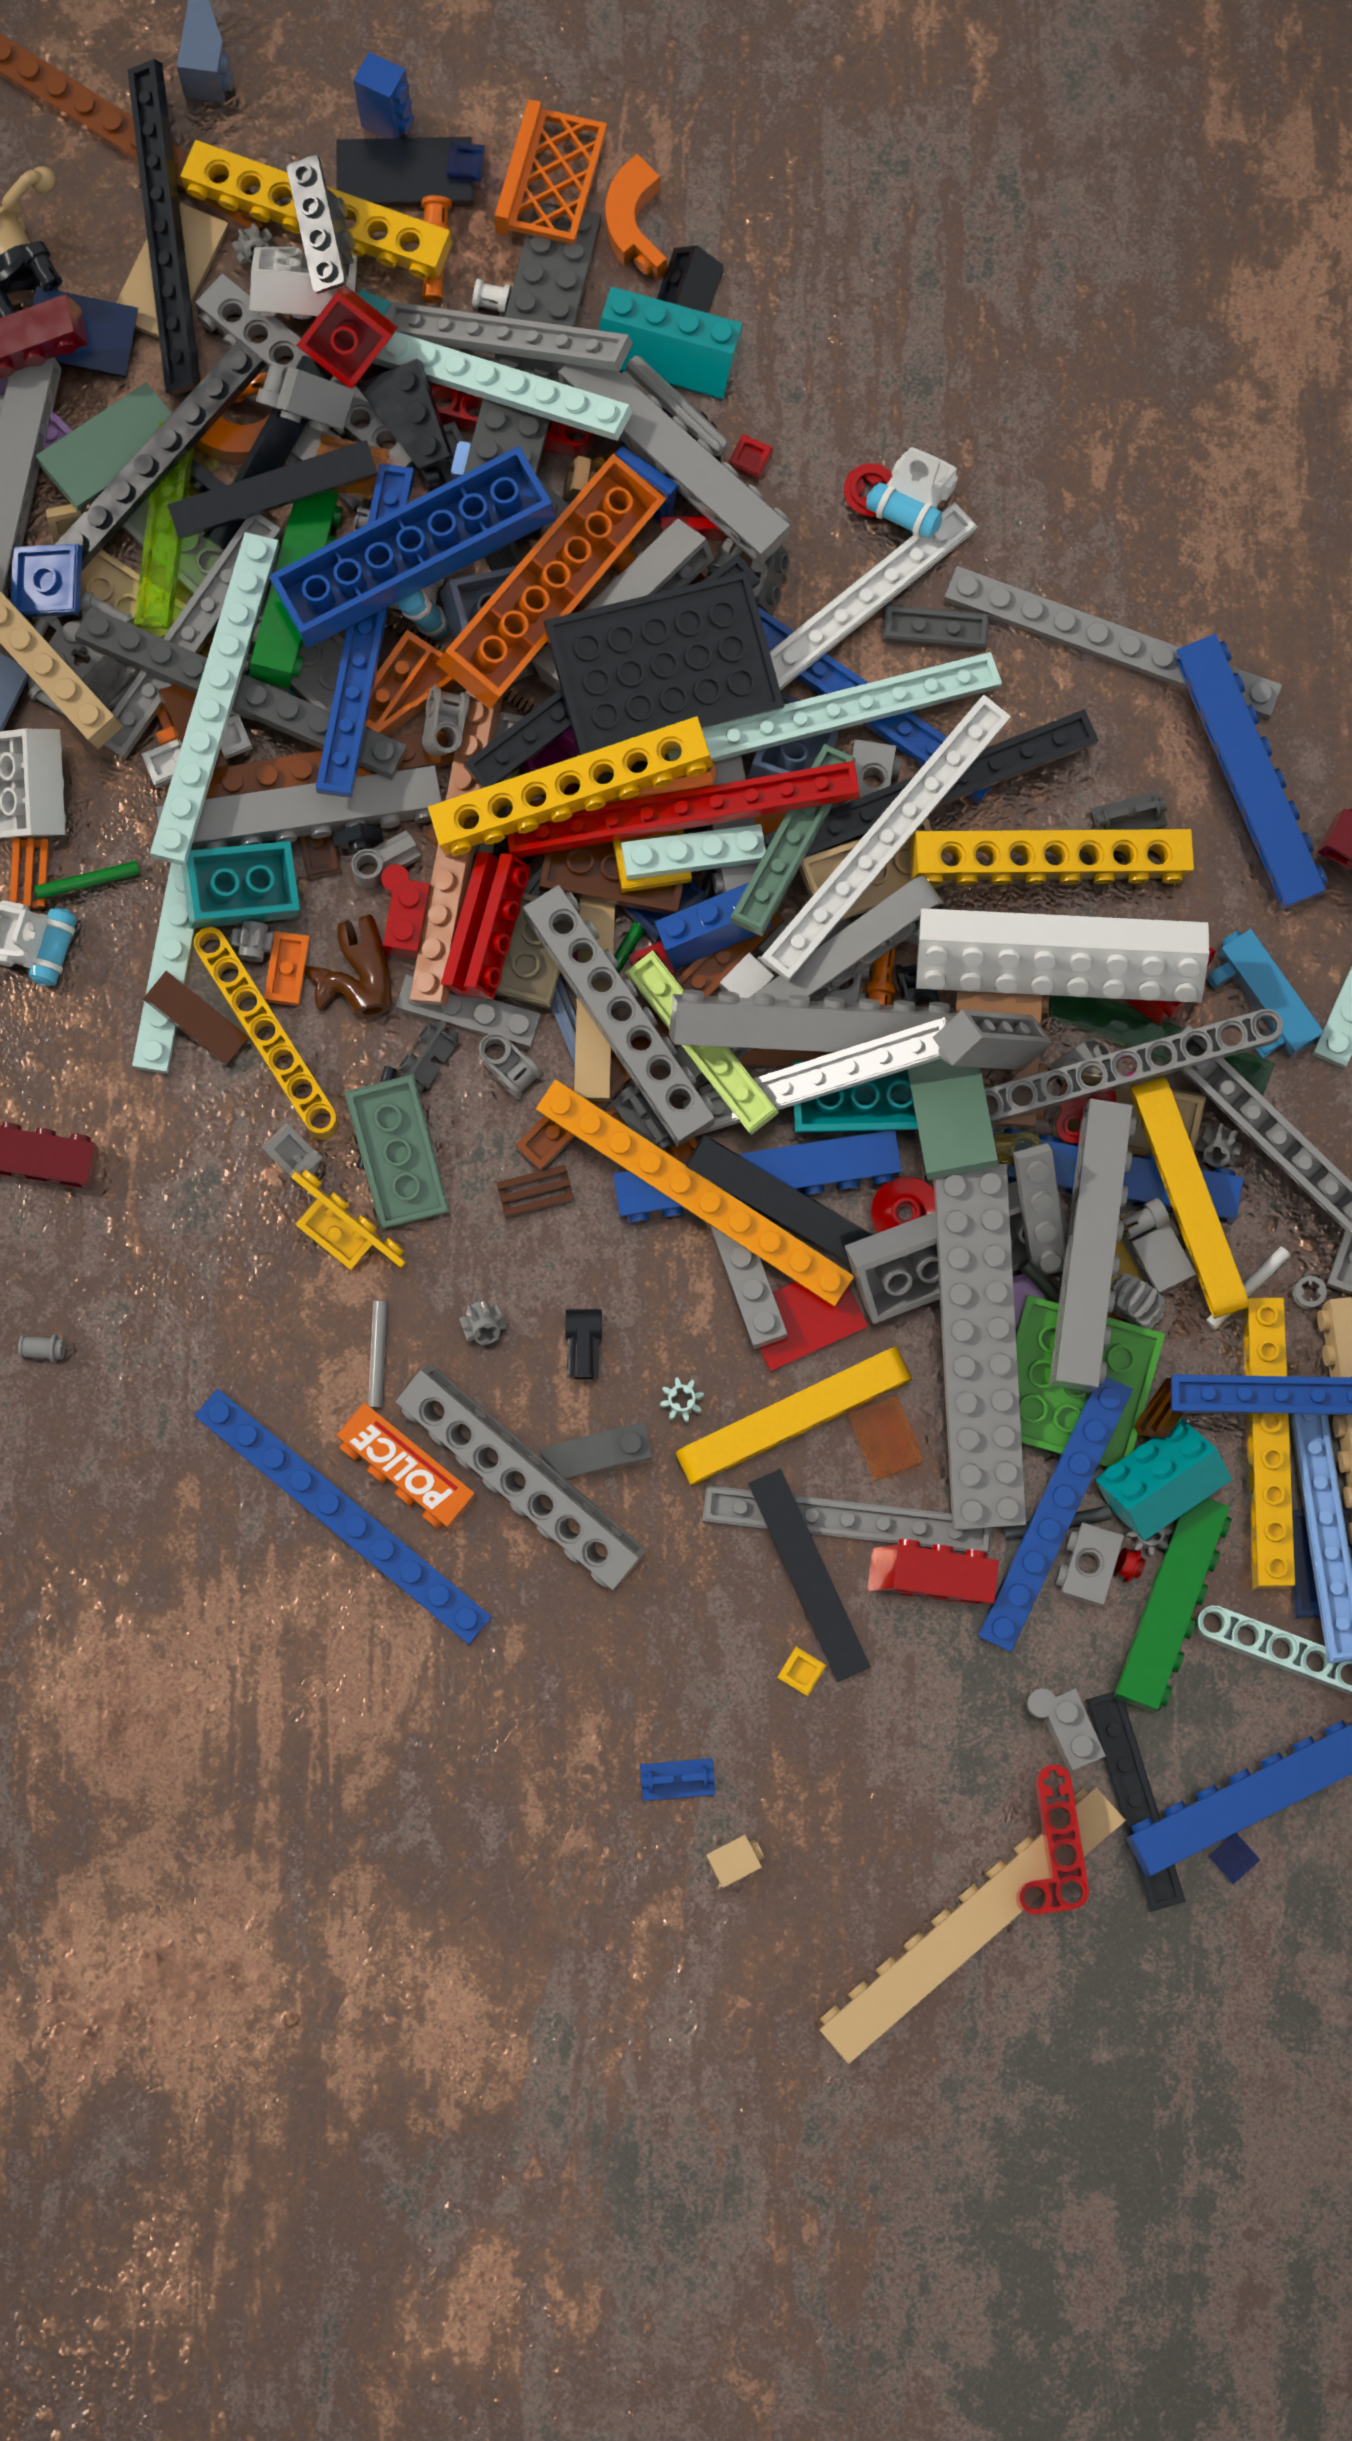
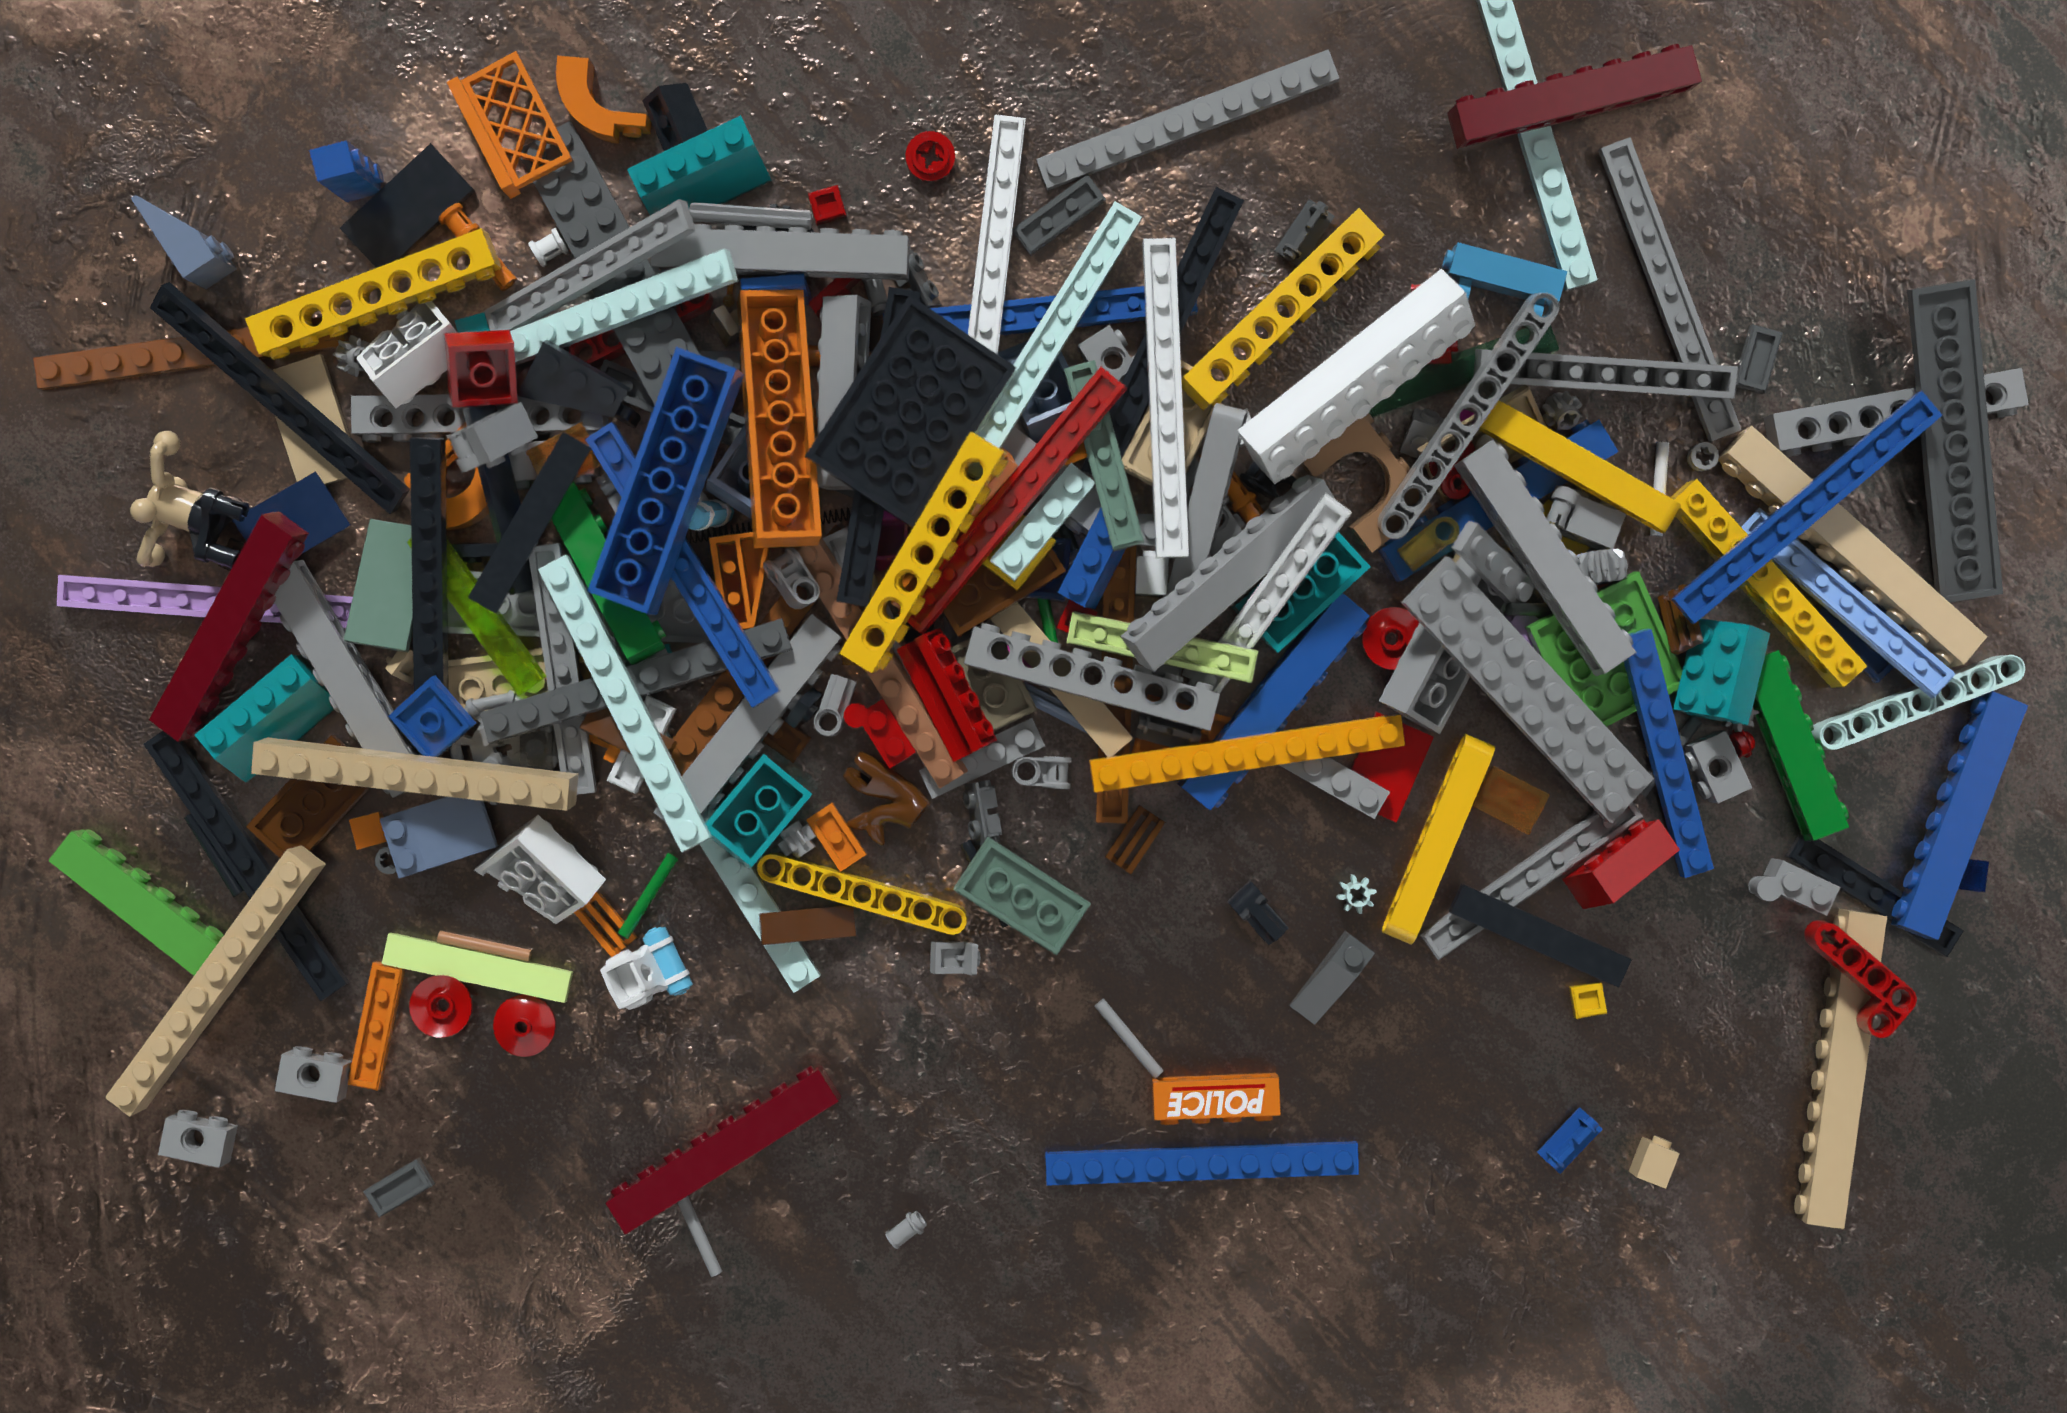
camera: 40 degrees left, 10 degrees up
bracket [286,155,355,294] -> none
yellow bracket [291,1168,406,1270] -> none
light grey brick [395,1364,648,1590] -> none
clear blue tile [447,141,486,182] -> none
light blue tile [451,441,471,480] -> none
light grey gear [459,1300,507,1346] -> none
black tile [685,1135,873,1263] -> none
white piece [866,447,958,539] -> none
sand green tile [908,1058,999,1180] -> none
light grey brick [932,1009,1052,1070] -> none
blue brick [1174,633,1328,911] -> none

